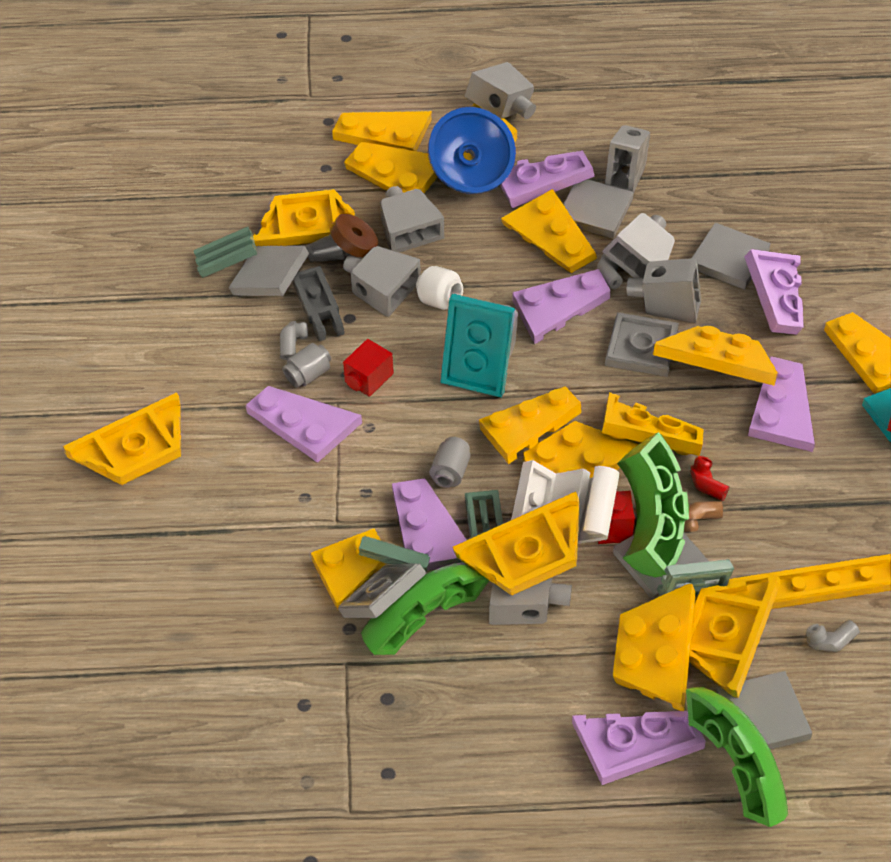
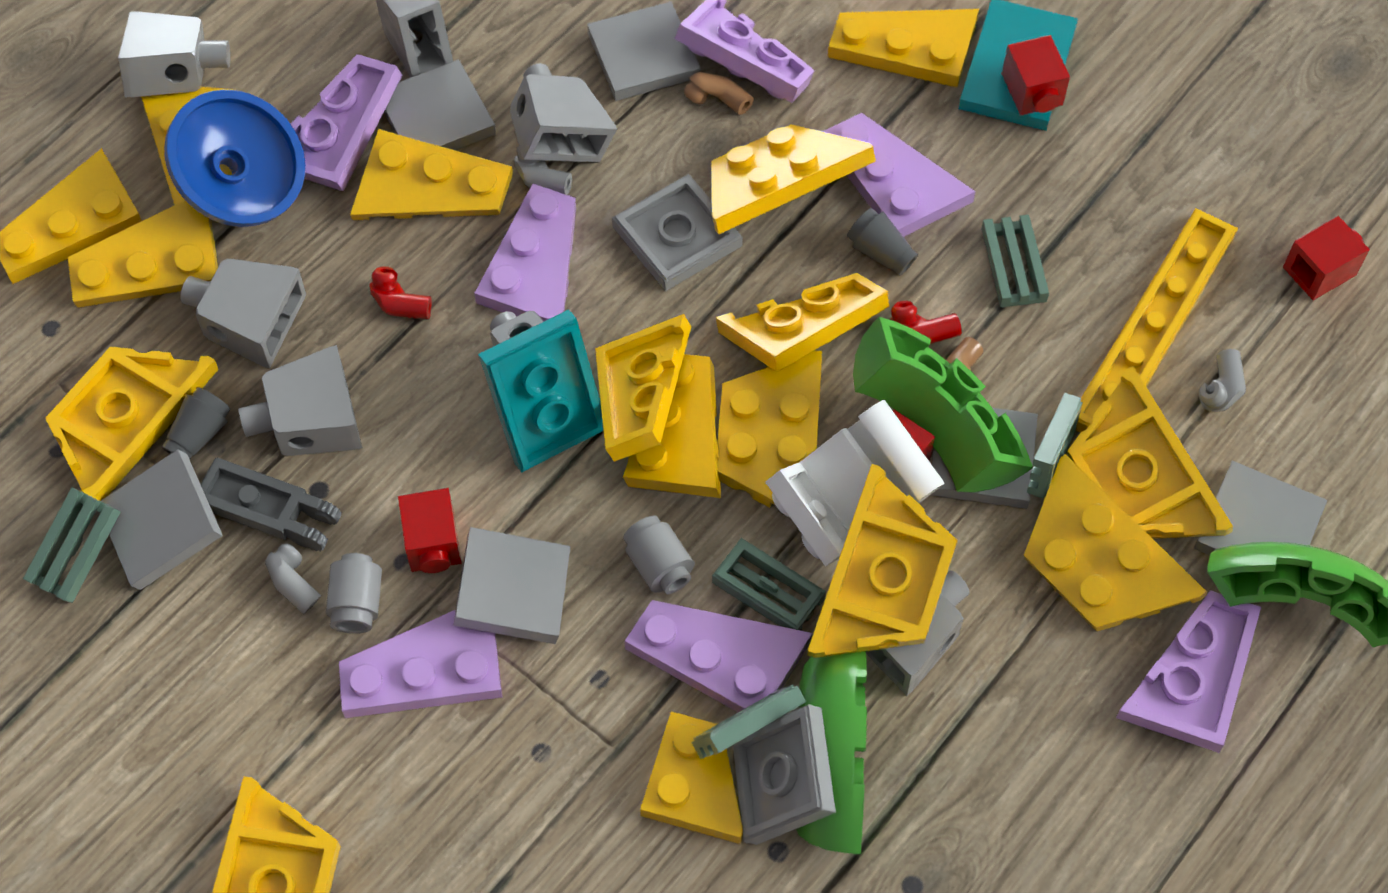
camera: 50 degrees left, 10 degrees up
reddish brown piece [330,214,378,258] -> none
white head [416,266,463,310] -> none
light grey torso [627,258,701,323] -> none
none -> red arm [369,267,432,320]
none -> light grey tile [453,527,570,644]
none -> yellow wing [595,314,691,462]
none -> medium nougat arm [684,72,754,115]
none -> dark grey cone [847,208,918,276]
none -> sand green tile [981,215,1049,308]

